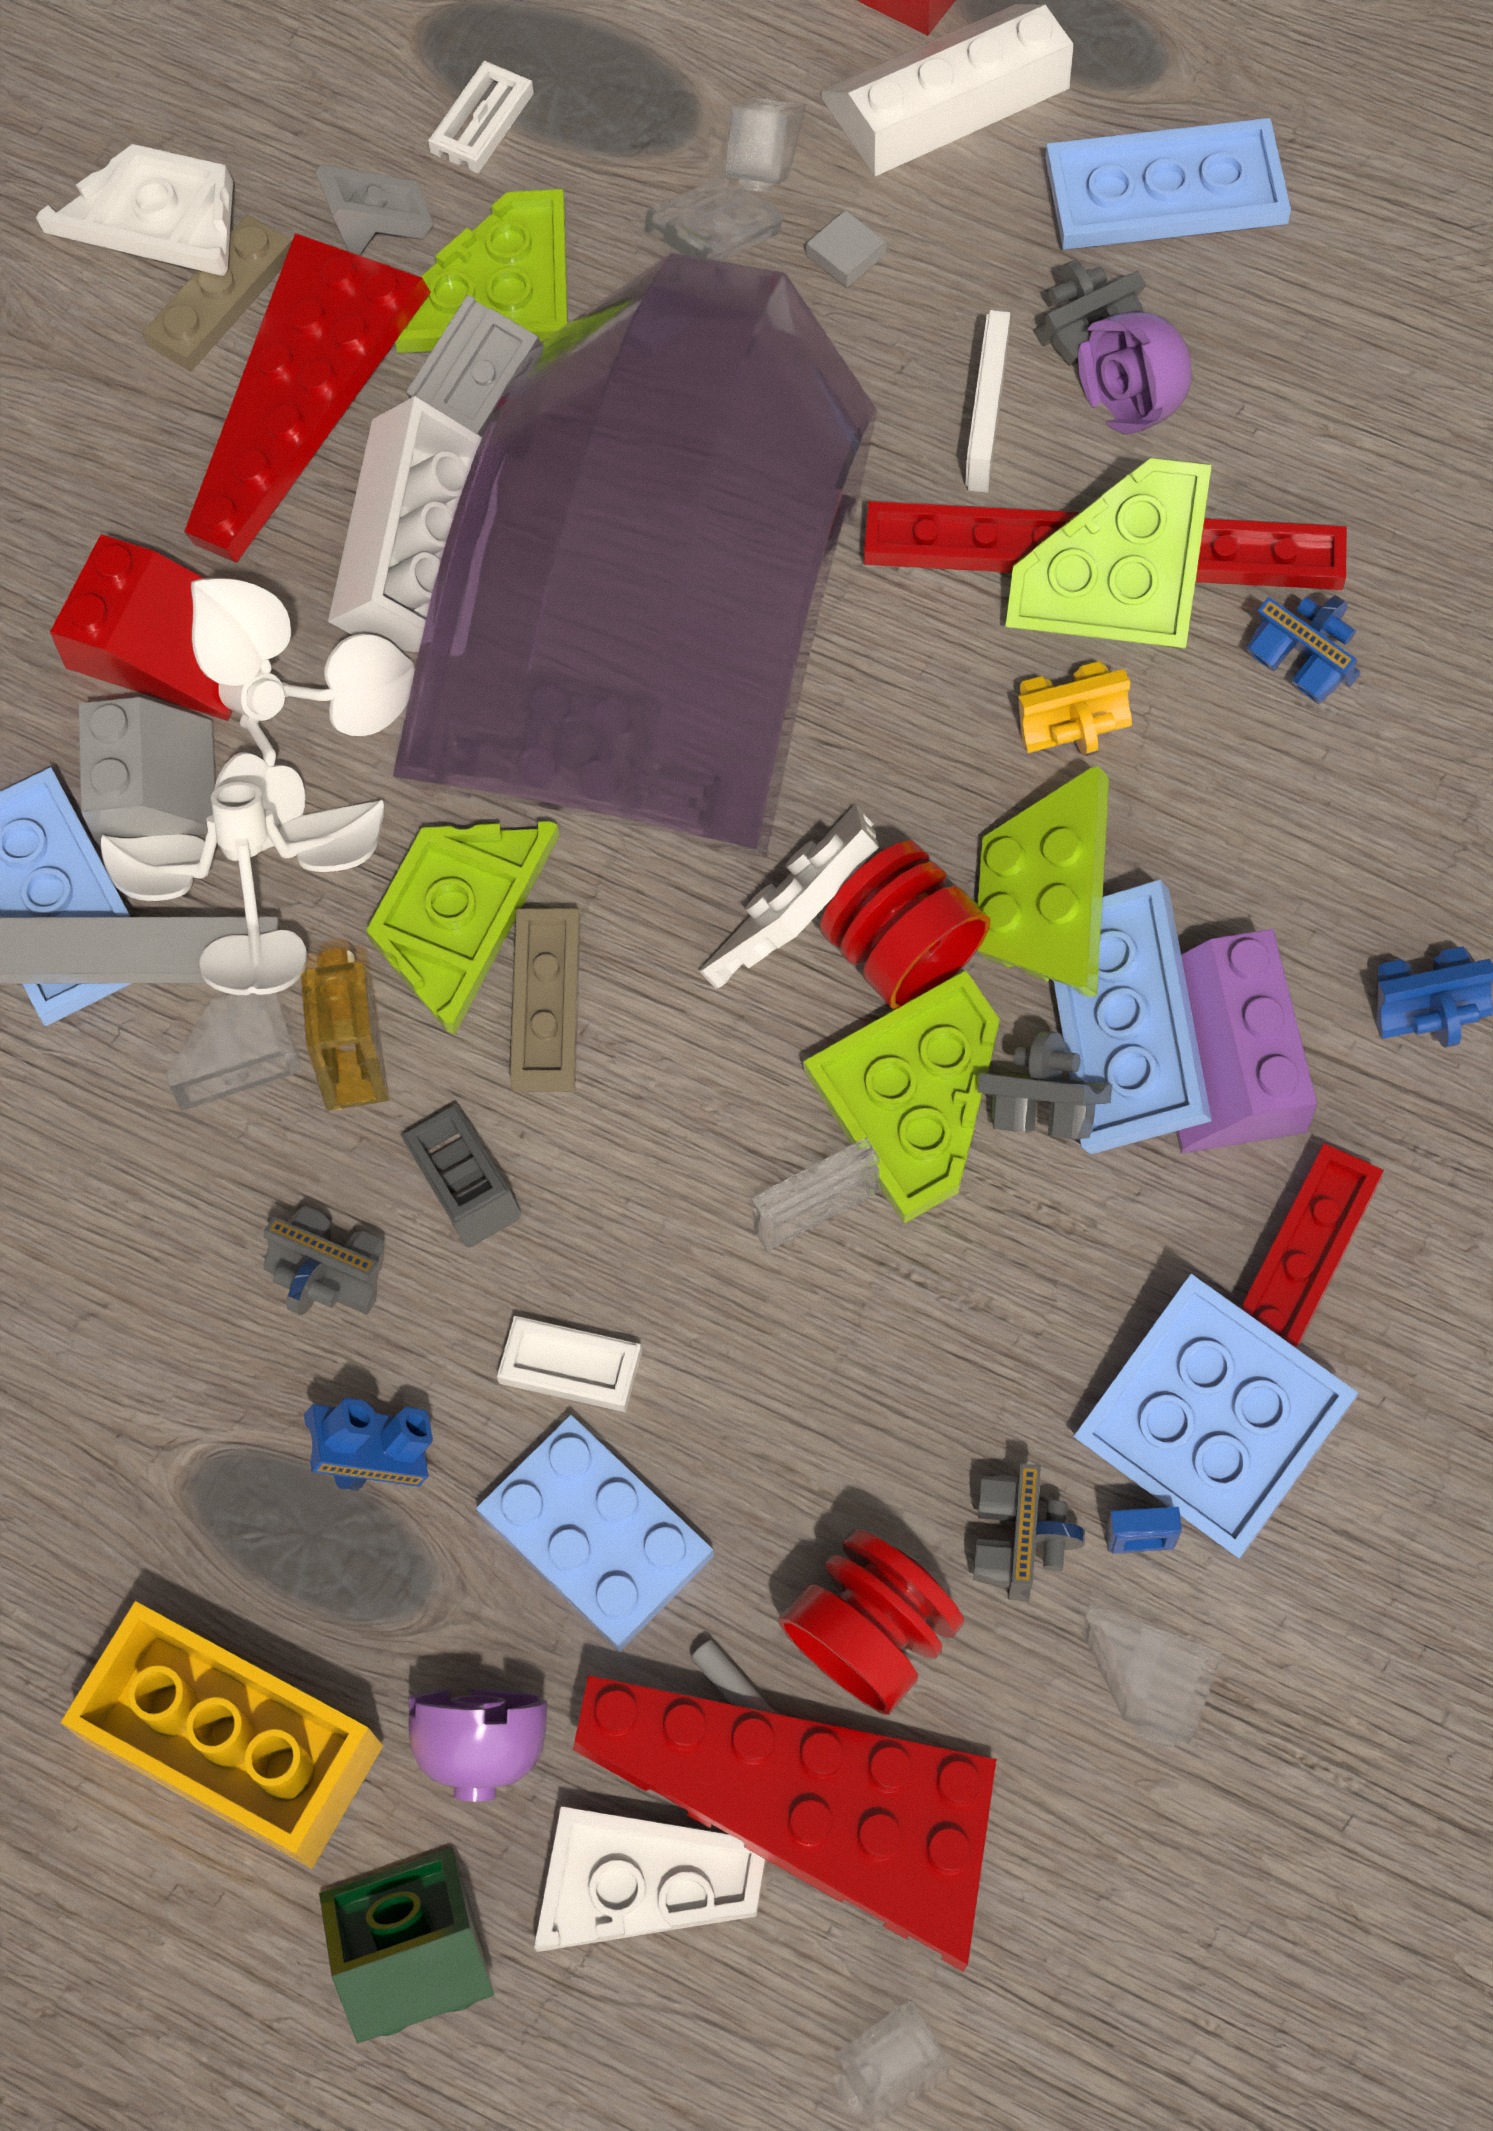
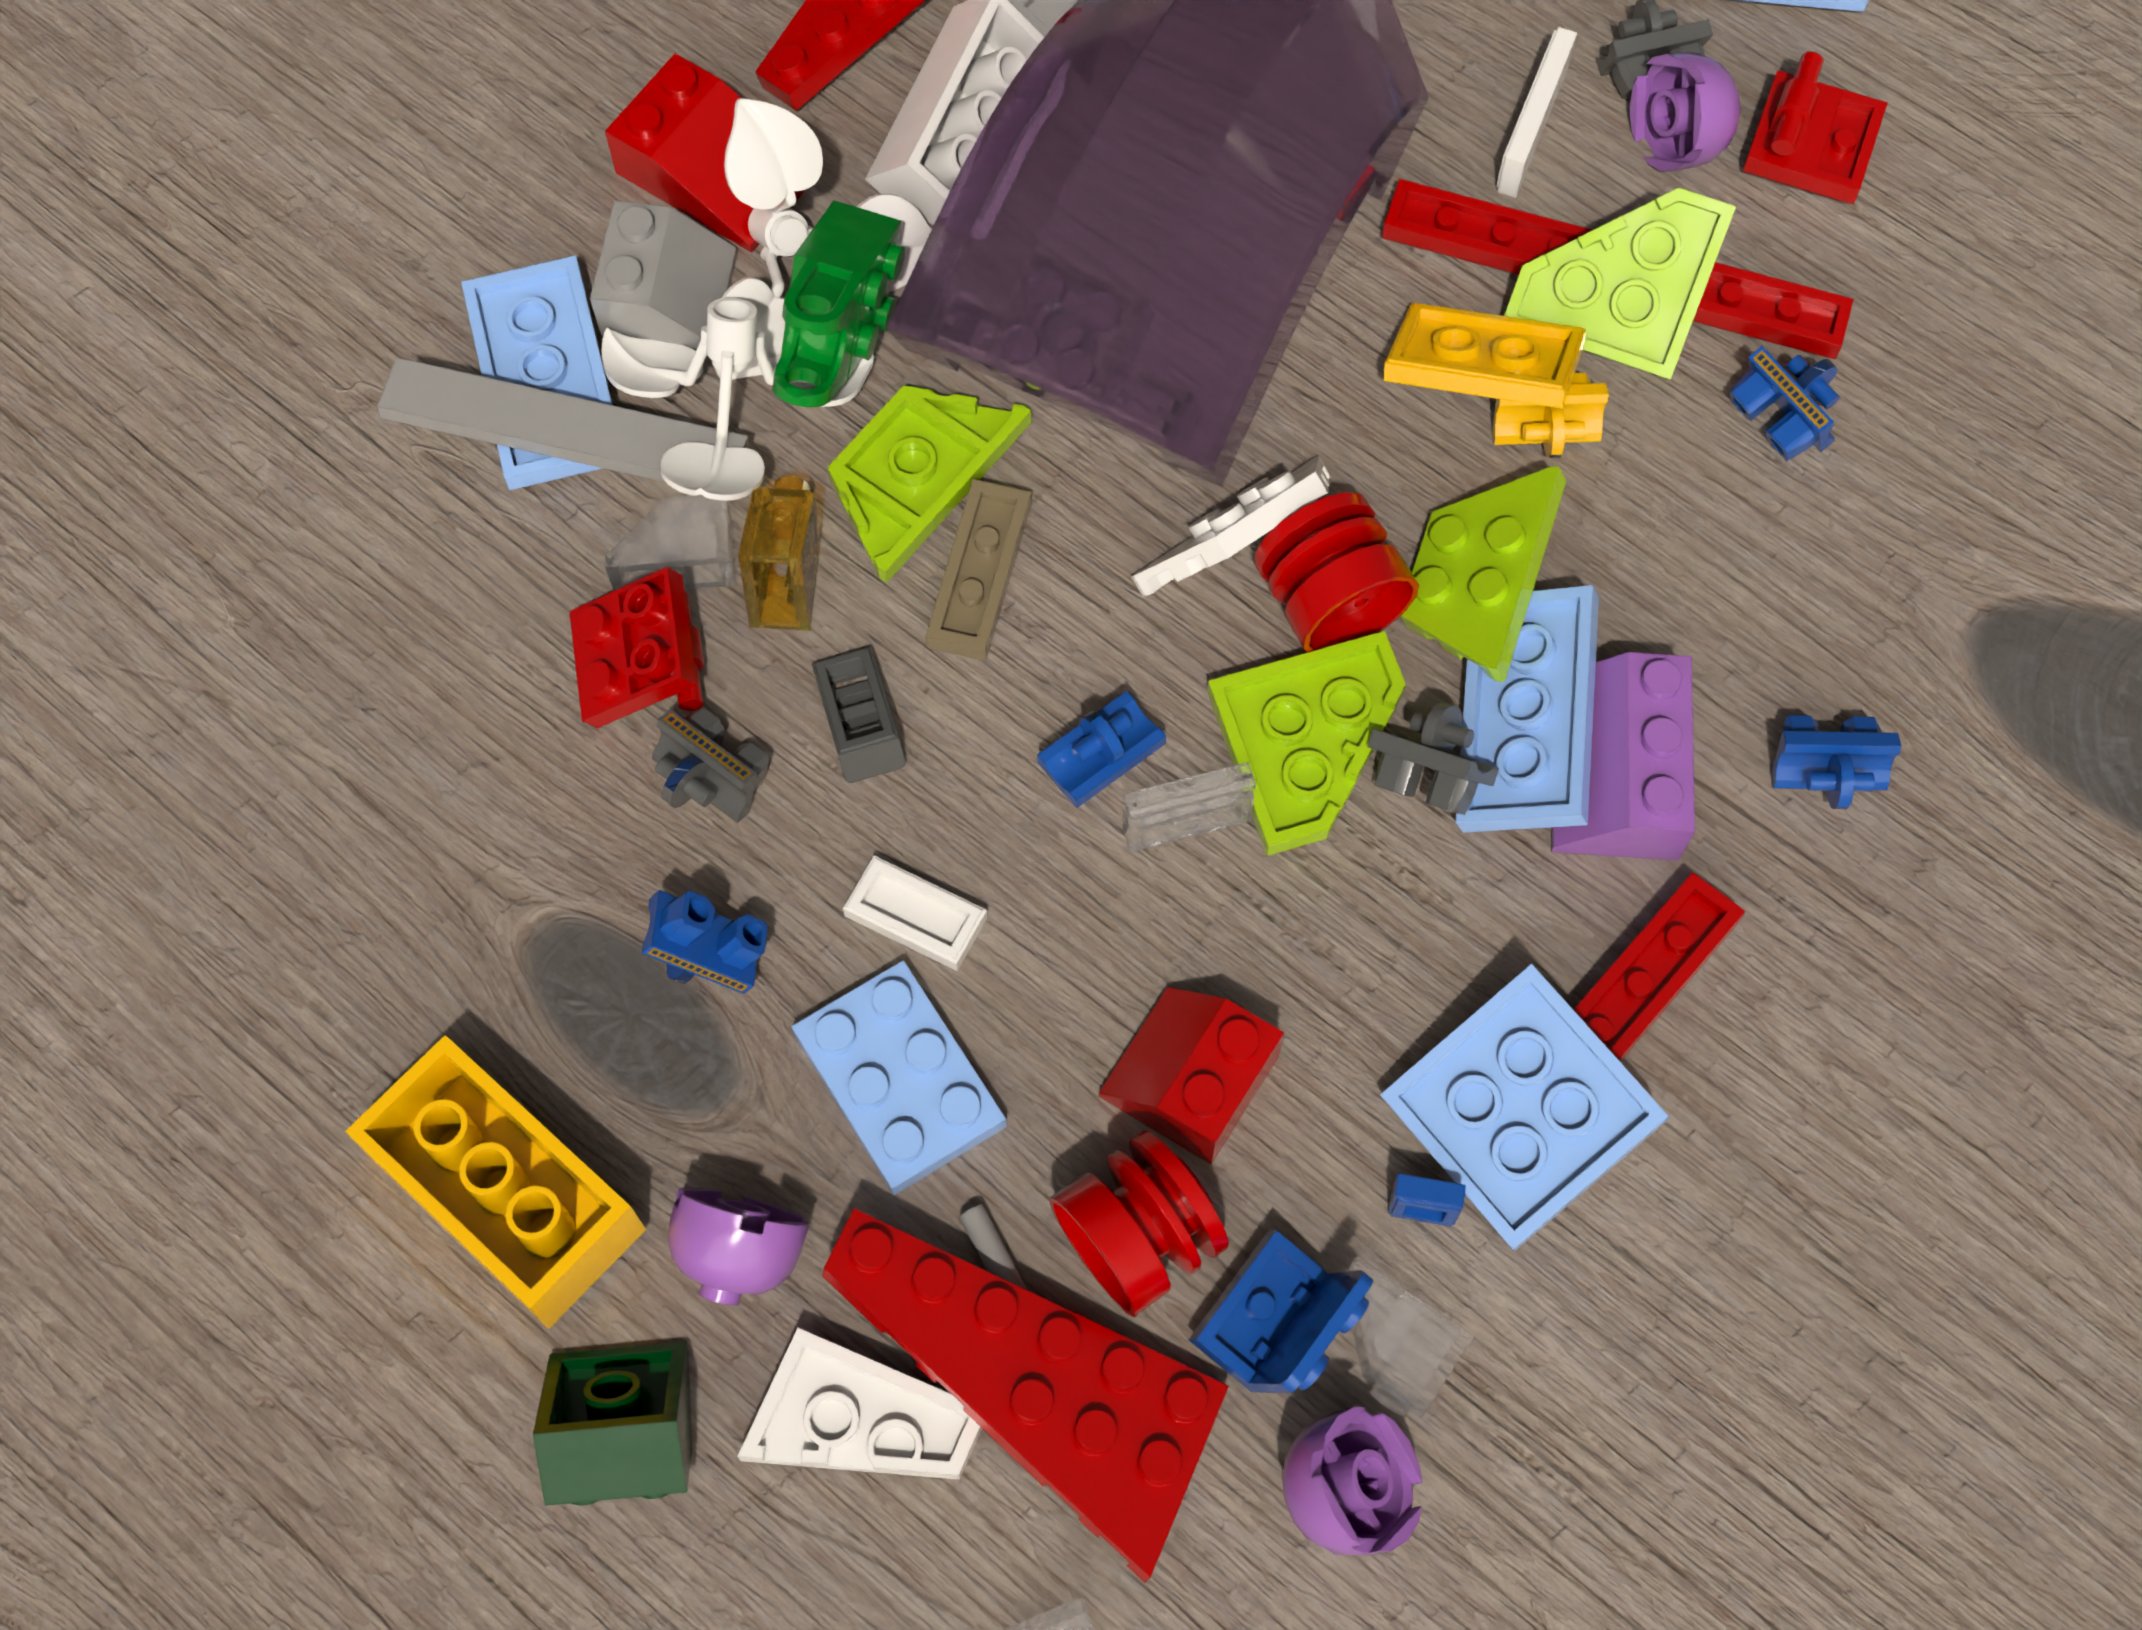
camera: 10 degrees right, 0 degrees up
dark grey hips [973,1464,1085,1602] -> none
none -> red plate [569,566,704,728]
none -> green brick [772,200,905,407]
none -> blue hips [1037,691,1166,808]
none -> red slope [1099,987,1284,1165]
none -> blue bracket [1188,1230,1373,1393]
none -> medium lavender cylinder [1282,1407,1422,1555]
none -> yellow tile [1383,303,1586,409]
none -> red plate [1743,51,1888,205]

